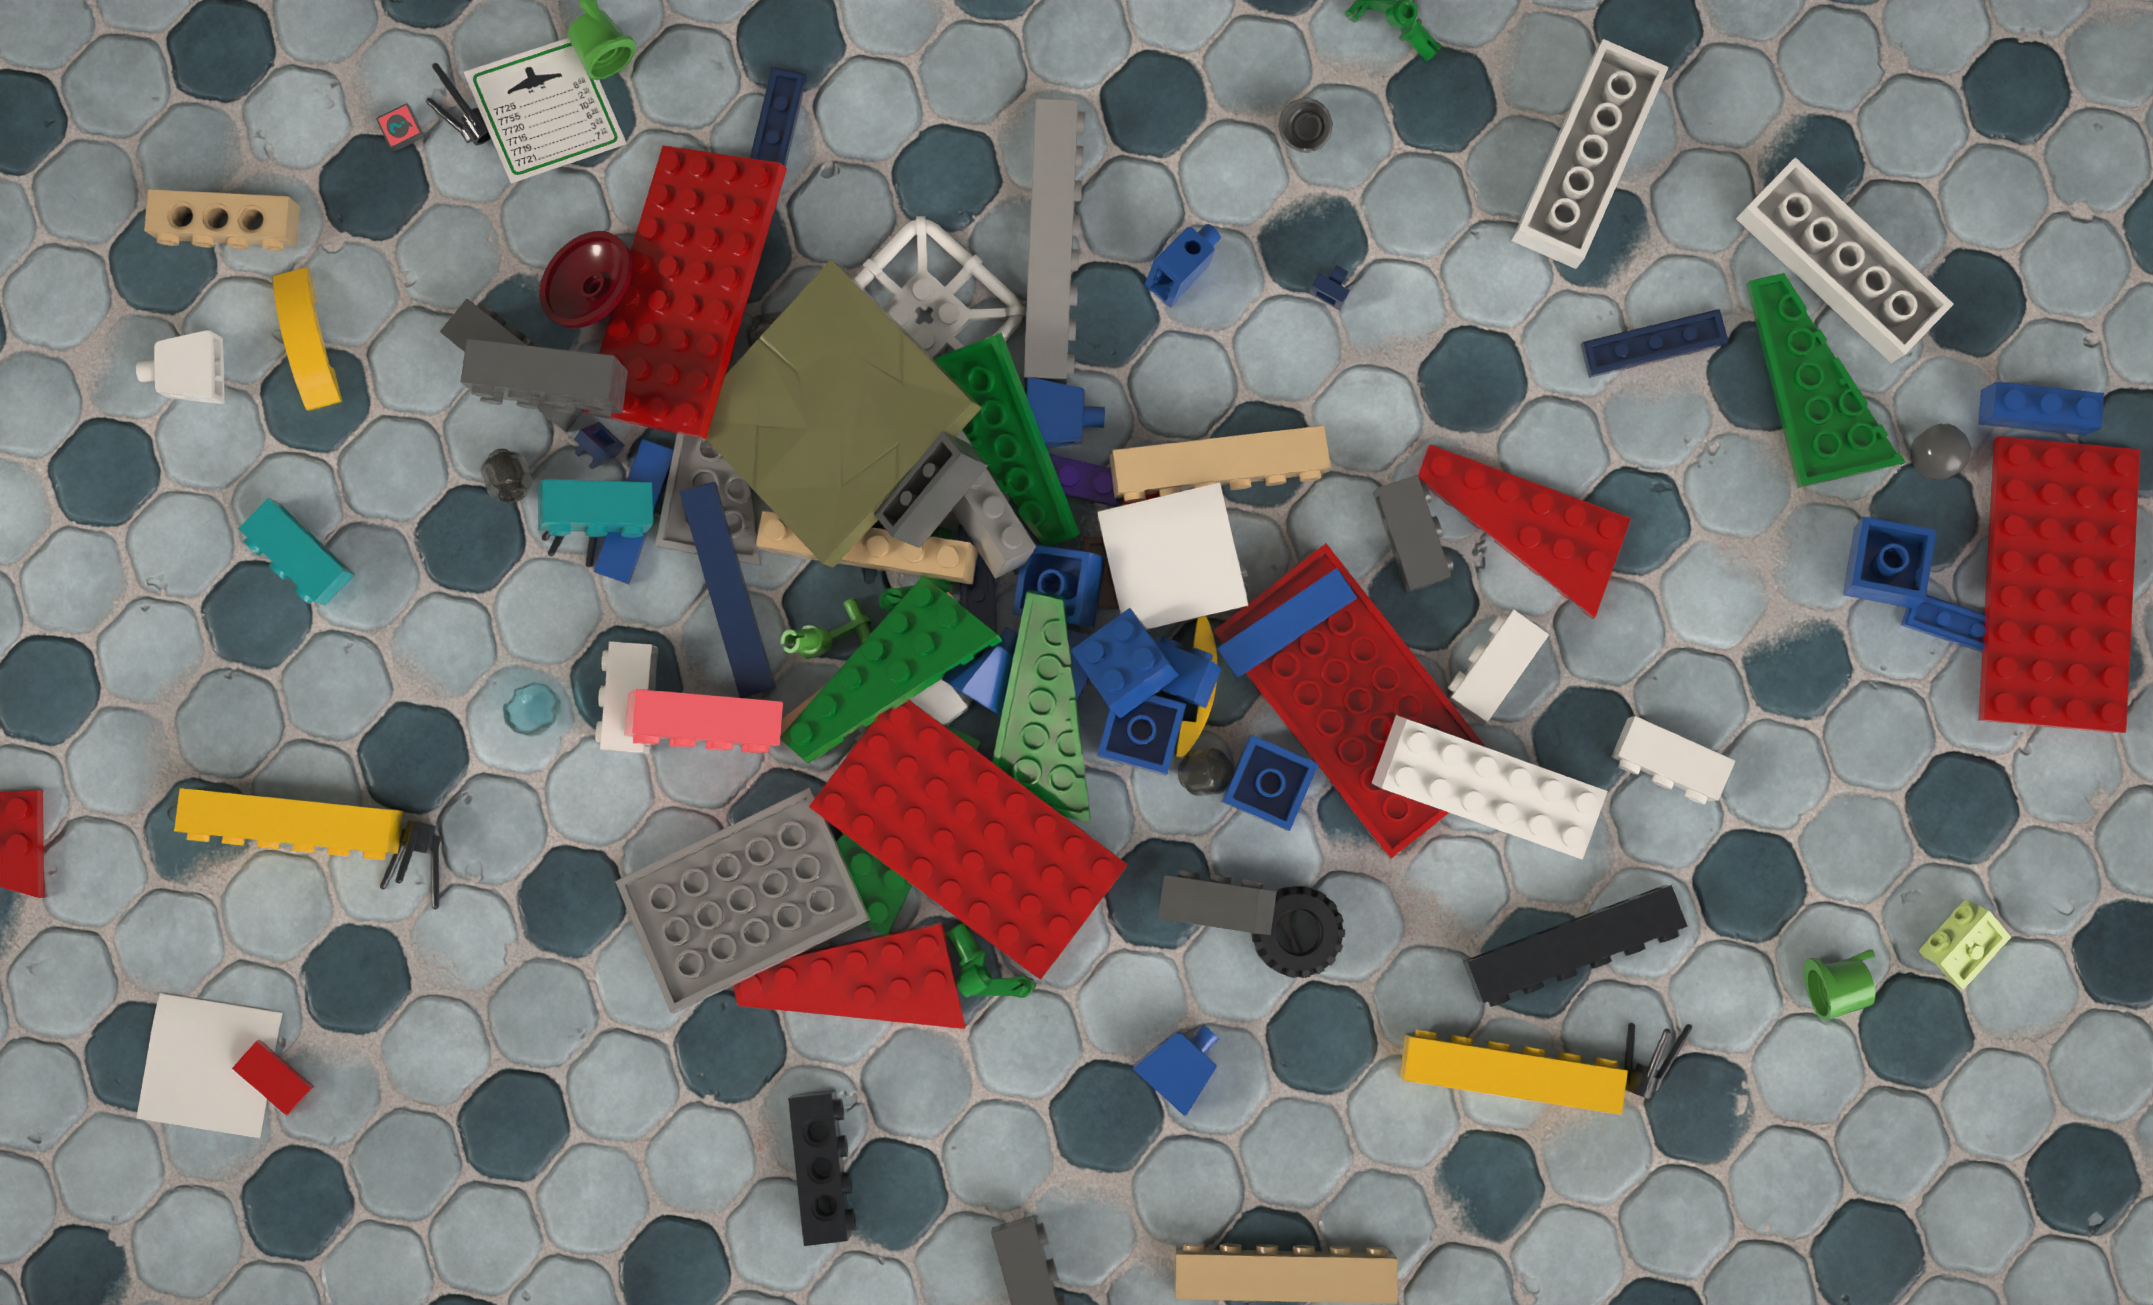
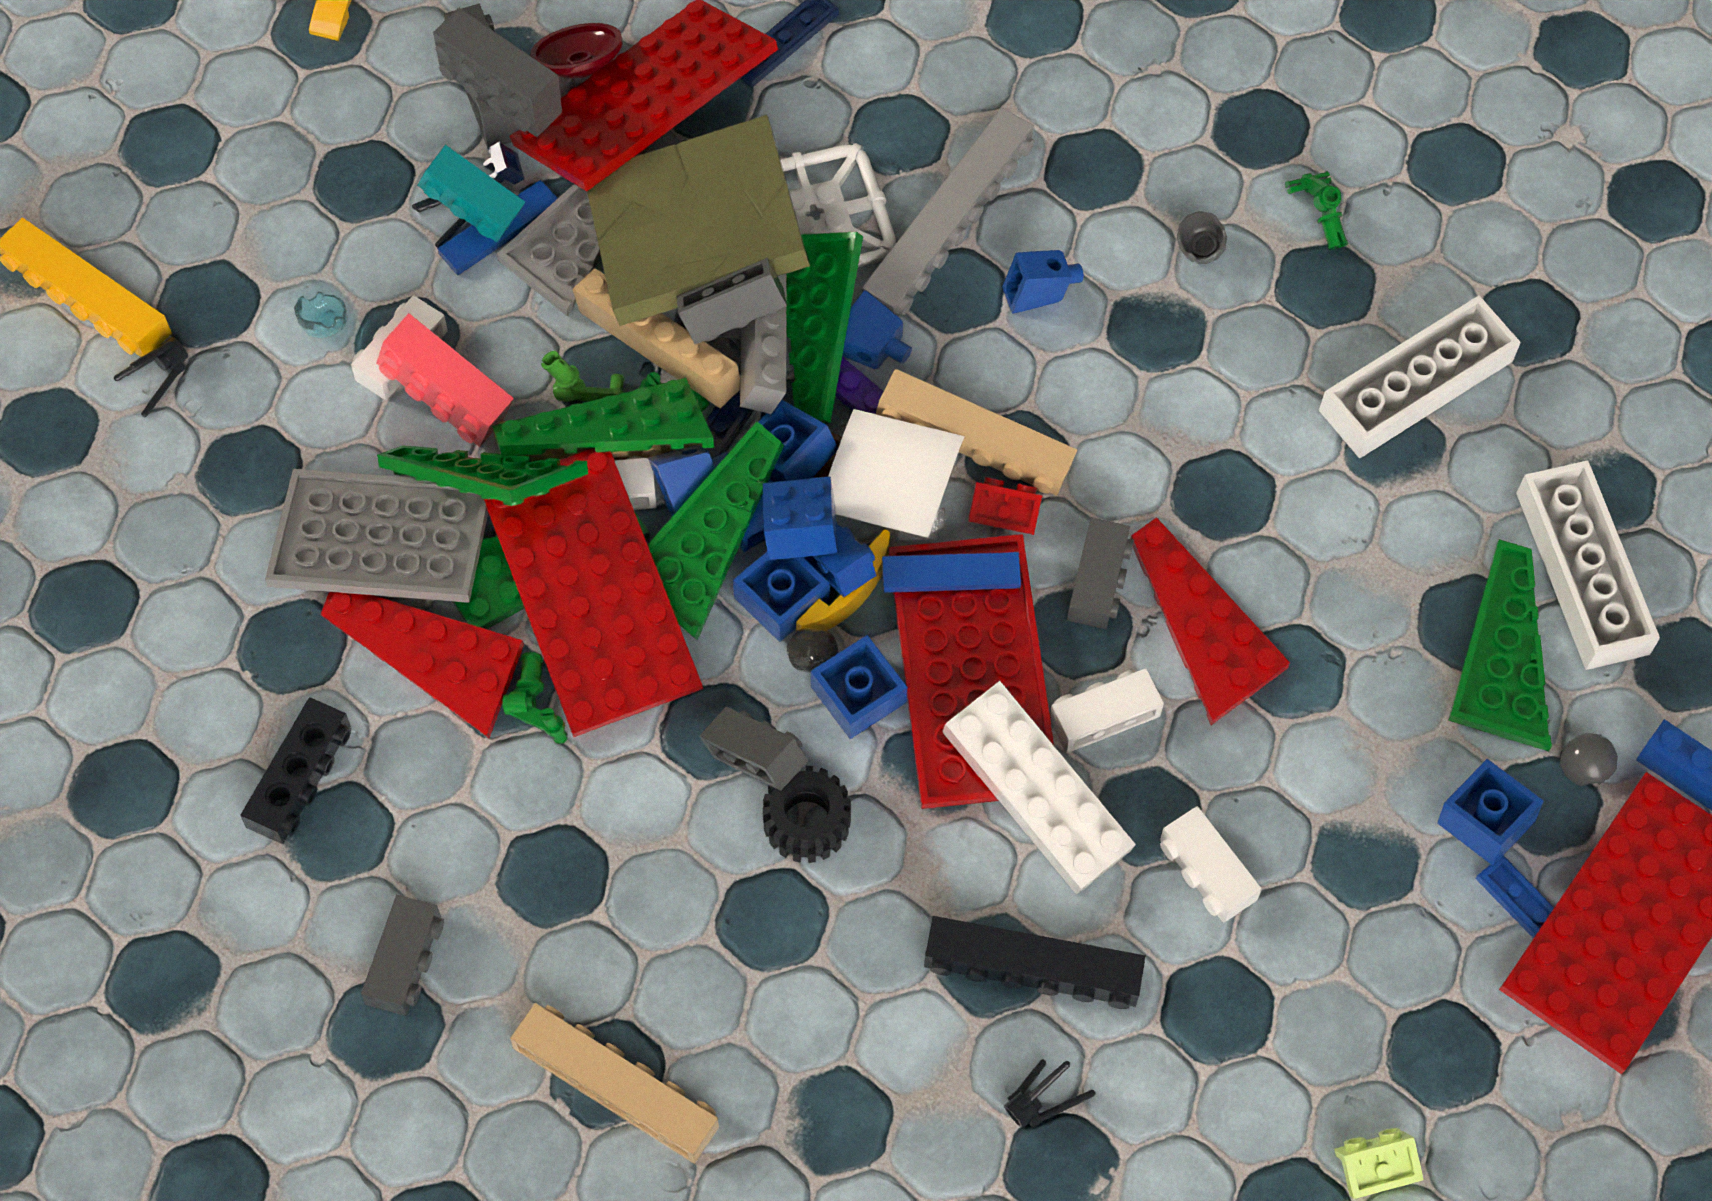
camera: 25 degrees right, 20 degrees down
teal brick [238,498,355,606] -> none
clear smoke head [480,448,533,504] -> none
dark blue tile [679,482,776,698] -> none
blue torso [1133,1024,1220,1116] -> none
dark blue tile [1309,265,1350,311] -> none
yellow brick [1399,1029,1628,1115] -> none
dark blue tile [1580,309,1729,378] -> none
bright green hat [1804,949,1875,1021] -> none
none -> green wing [377,445,588,506]
none -> red bracket [968,477,1043,535]

